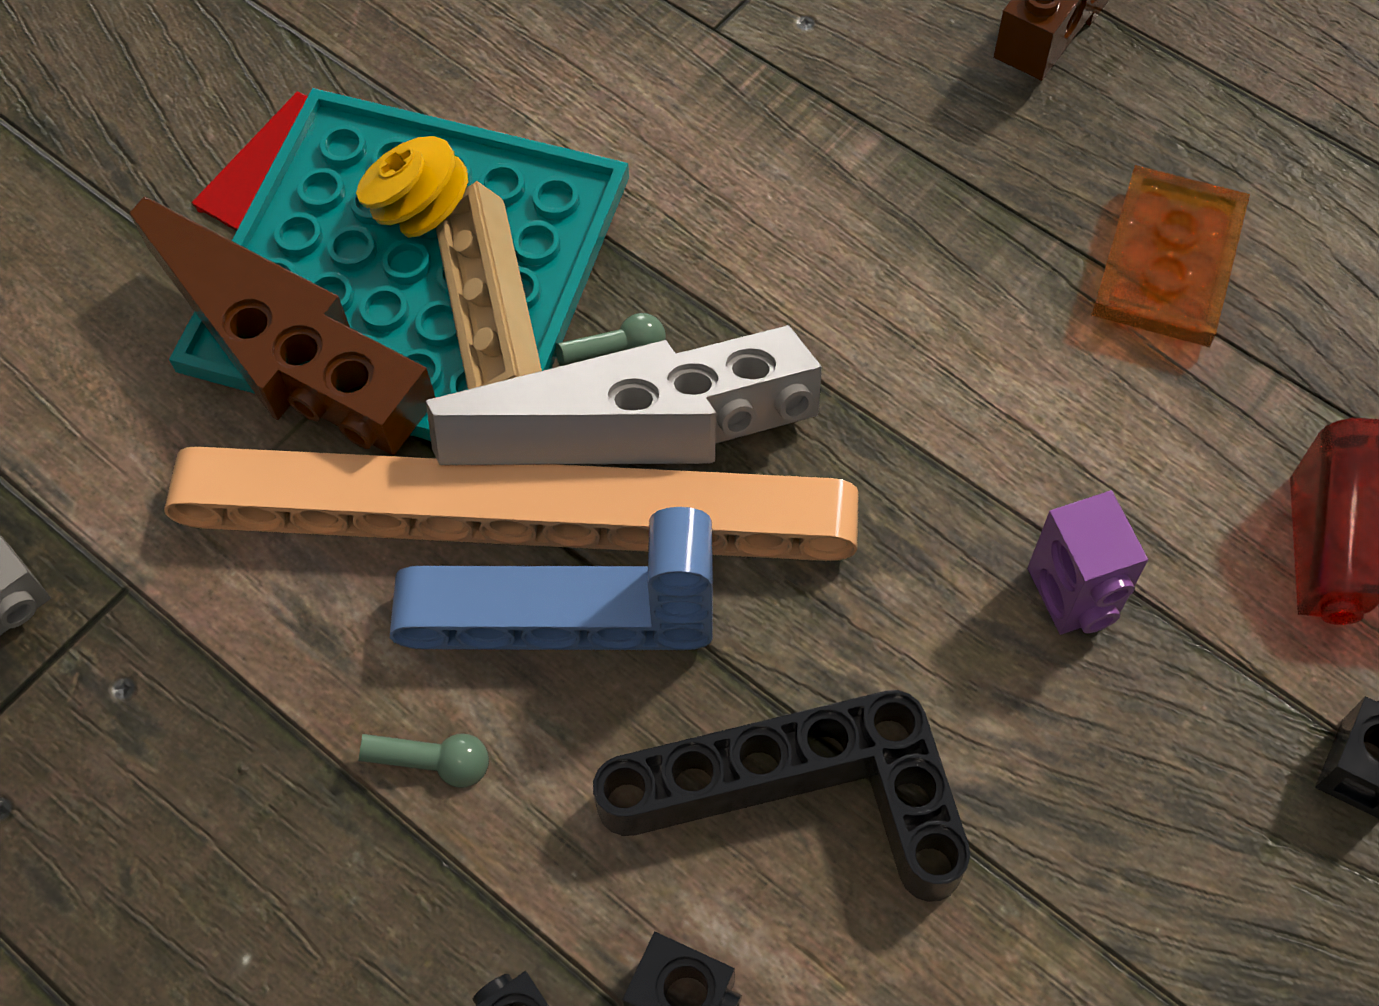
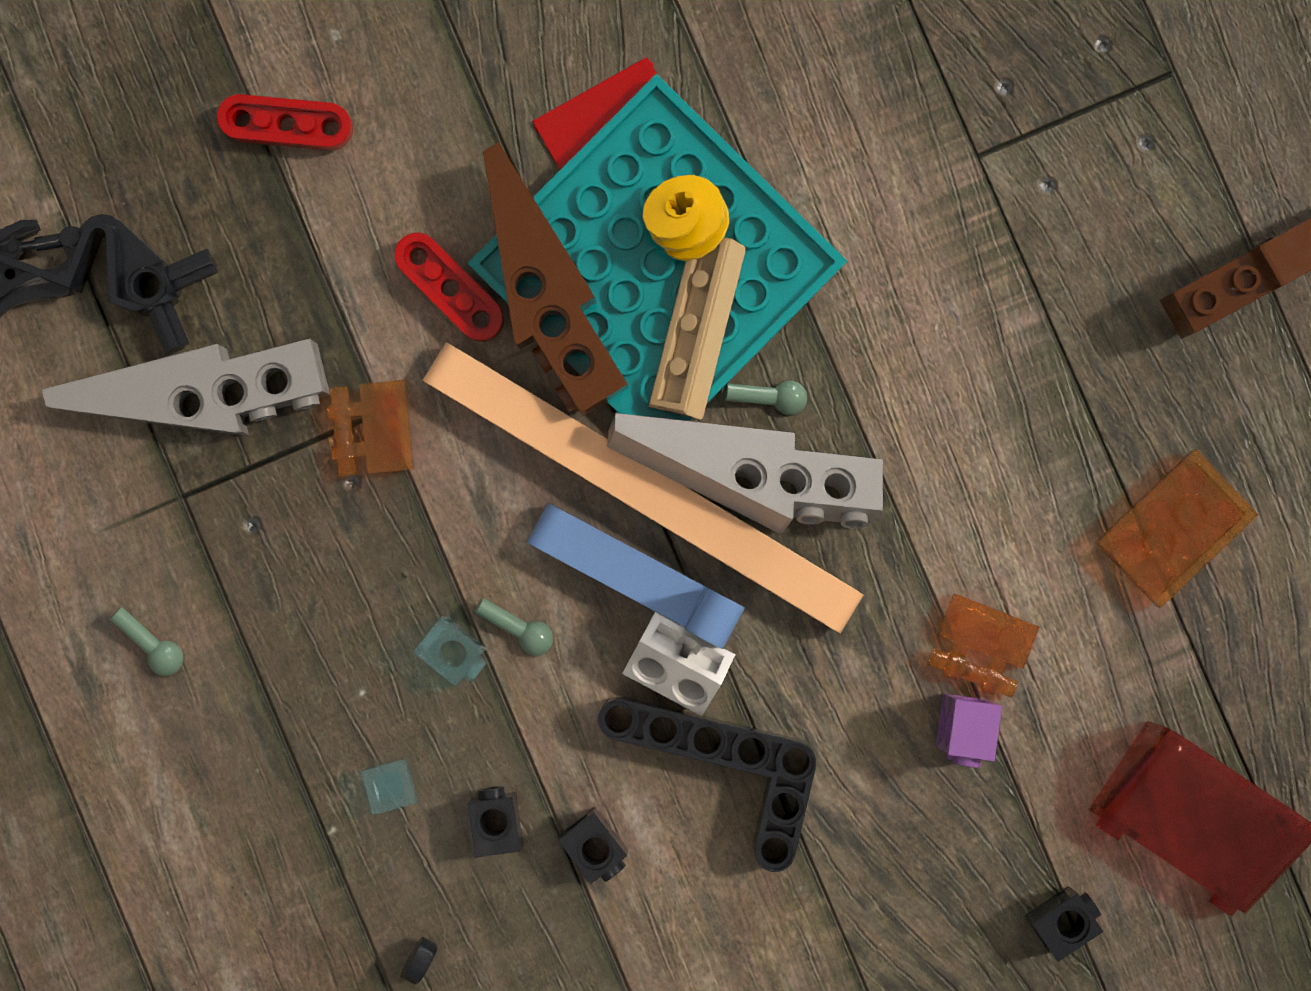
camera: 30 degrees right, 25 degrees up
none -> clear orange plate [327,380,415,477]
none -> red plate [395,233,504,342]
none -> clear light blue brick [413,616,488,686]
none -> white brick [622,612,735,716]
none -> clear orange plate [928,594,1040,698]

